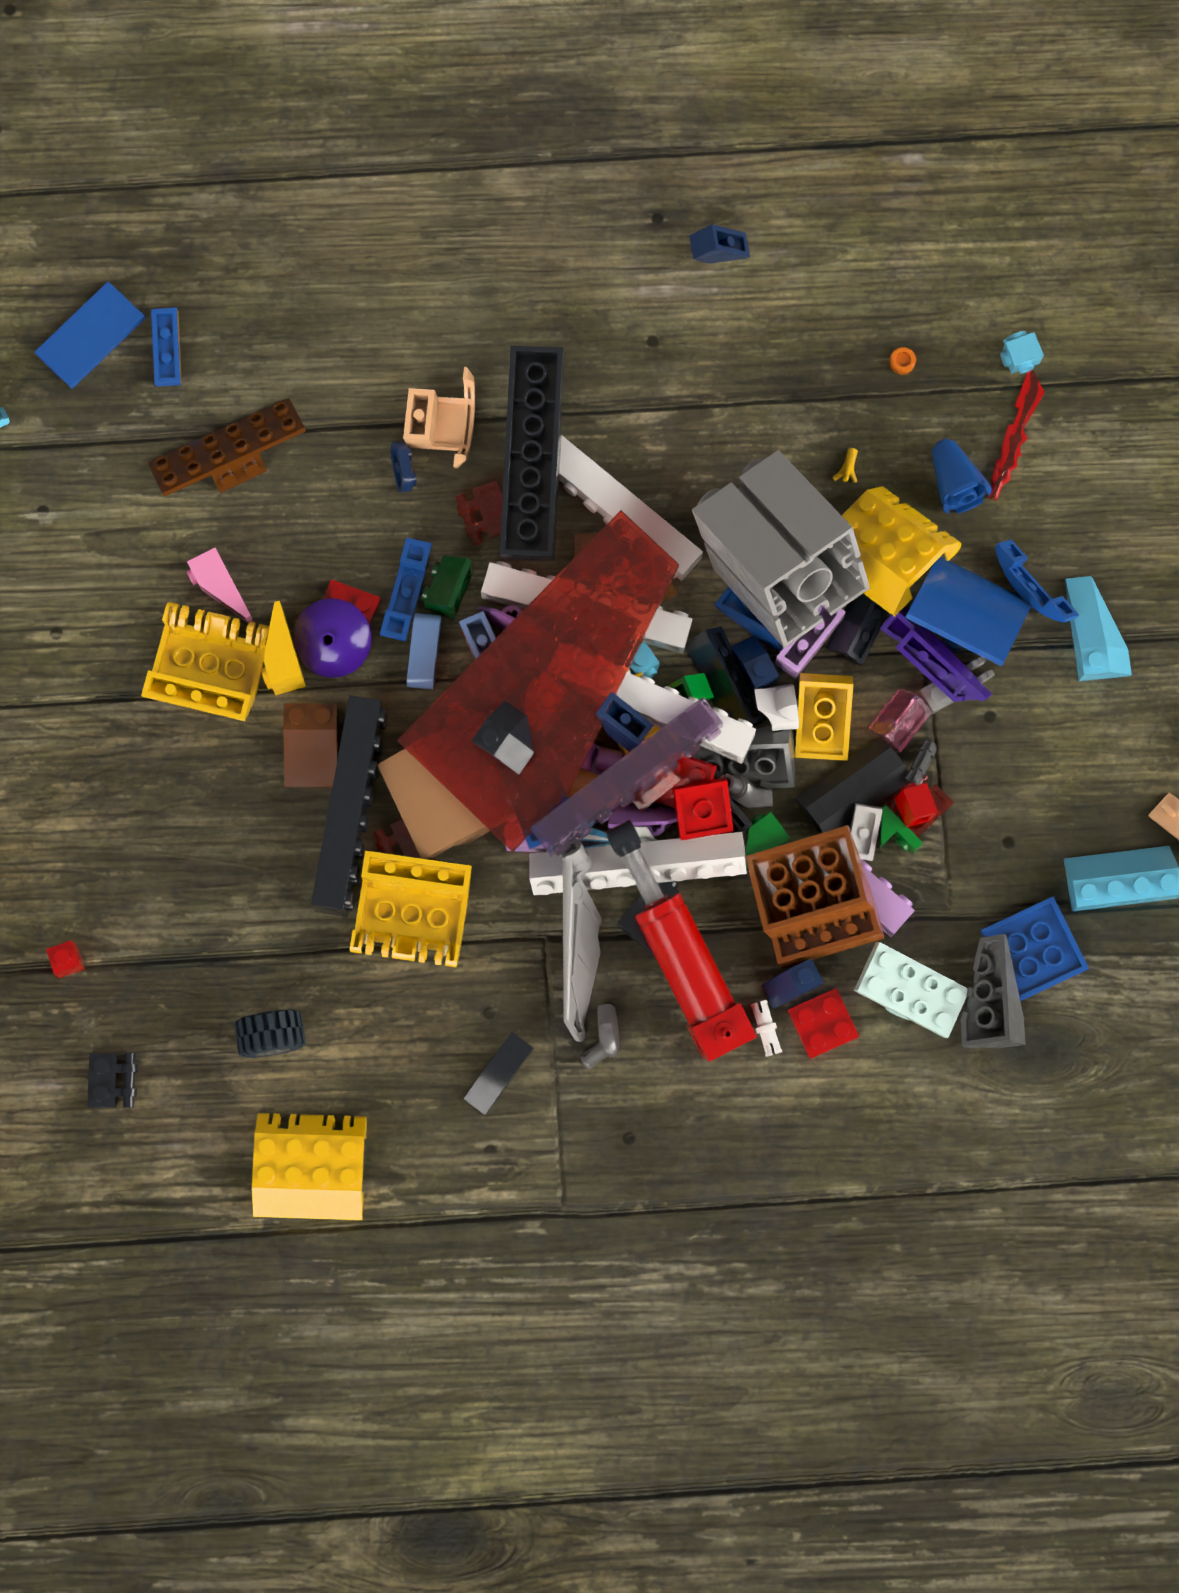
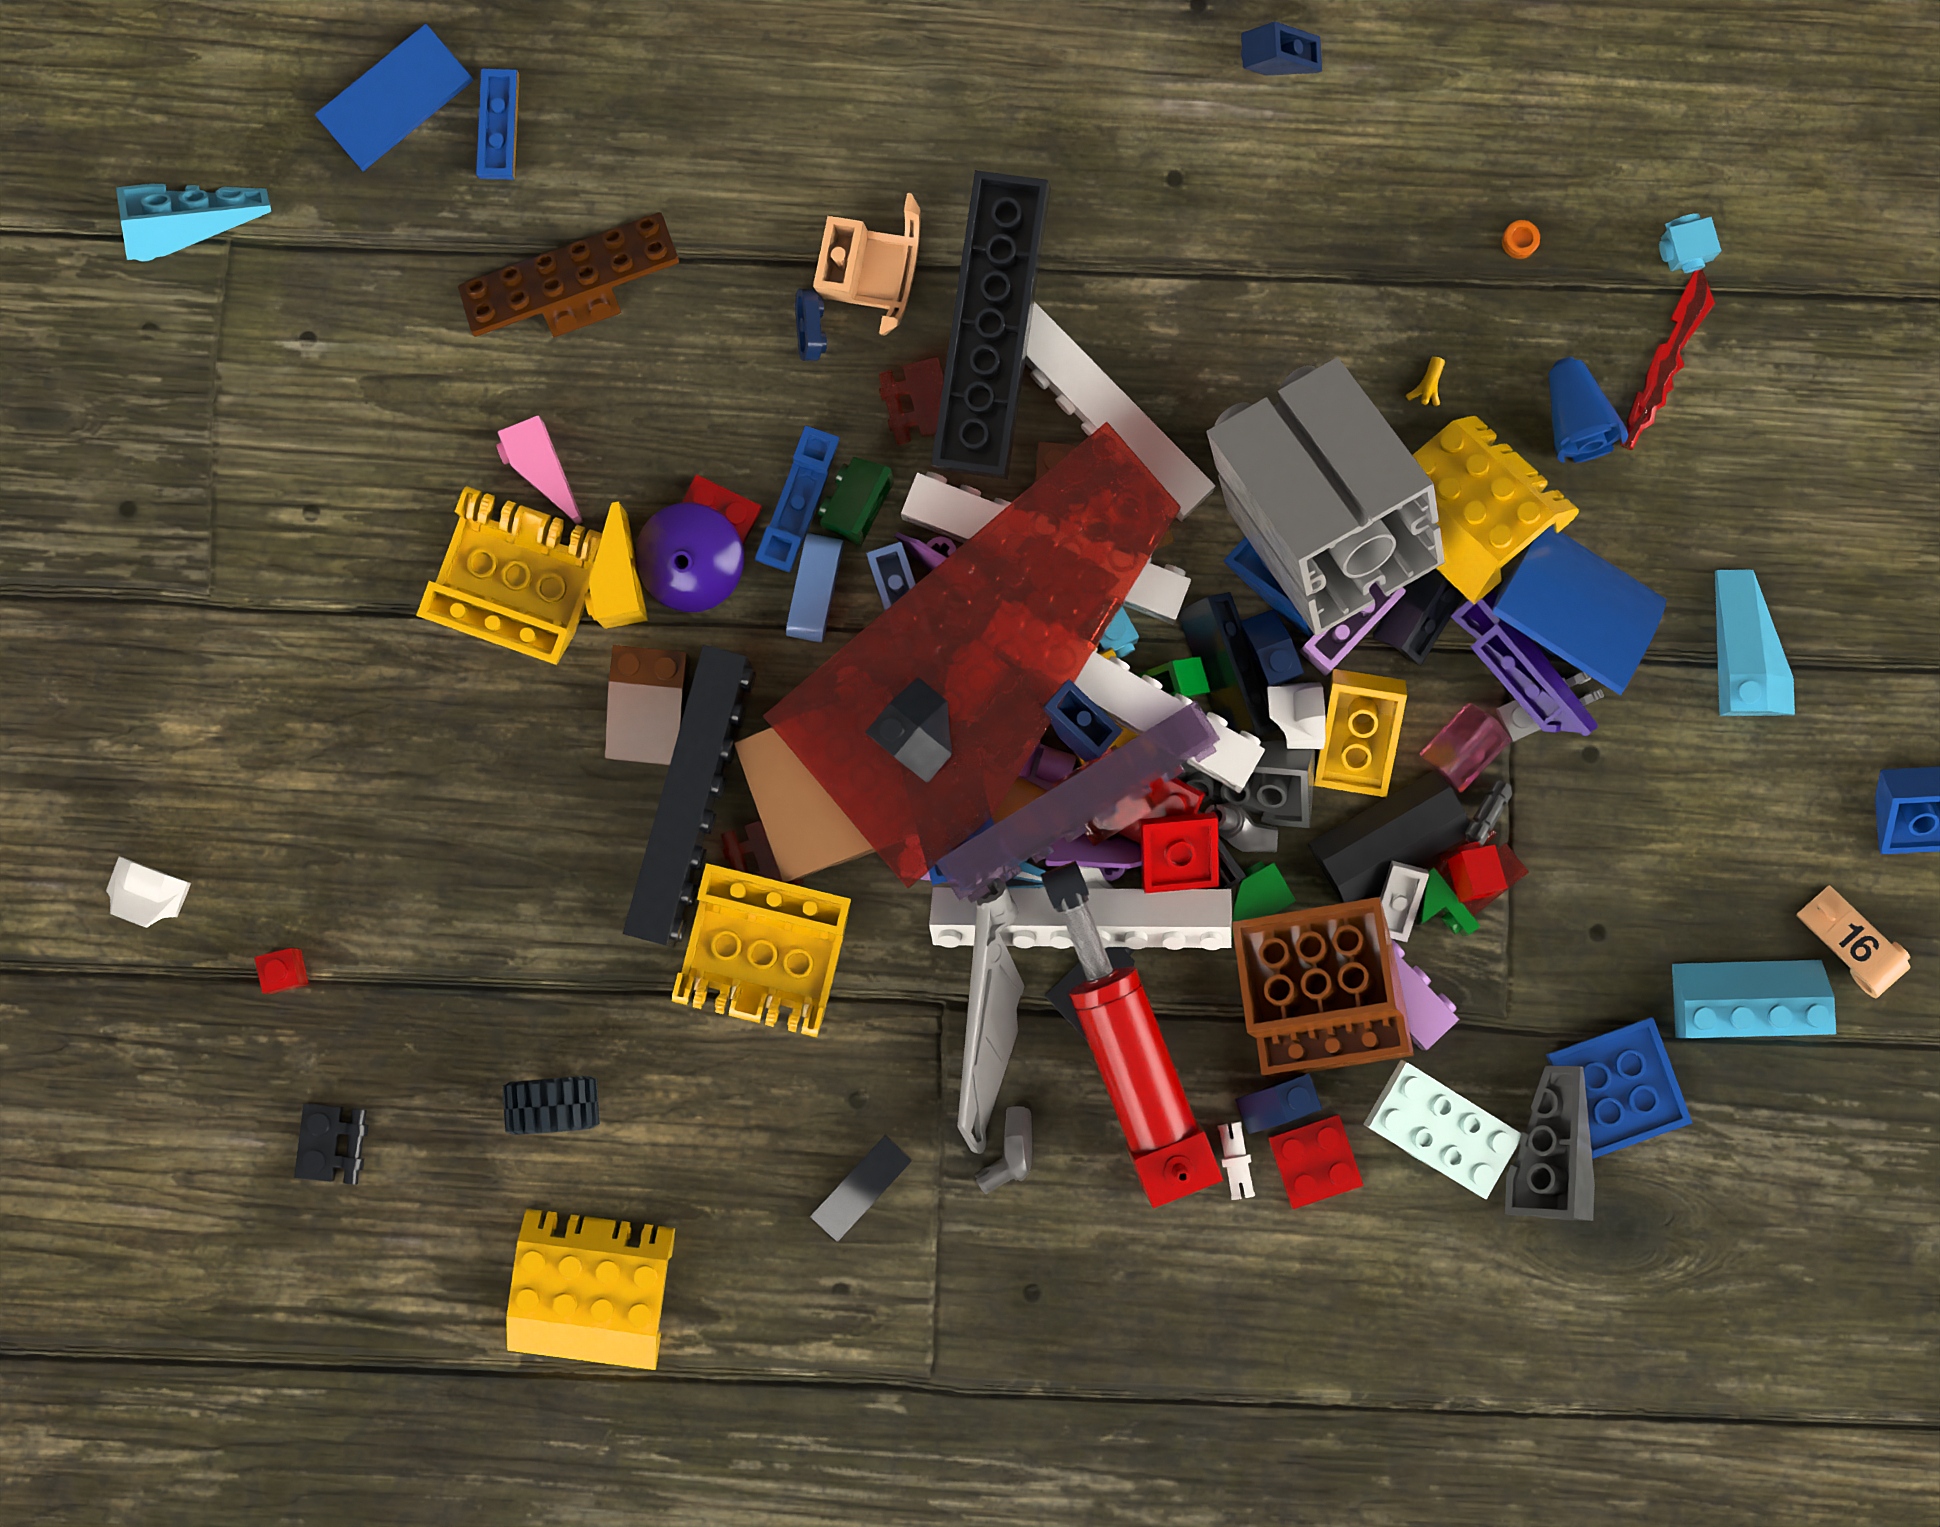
camera: 10 degrees right, 5 degrees up
blue slope [995,539,1079,623] -> none

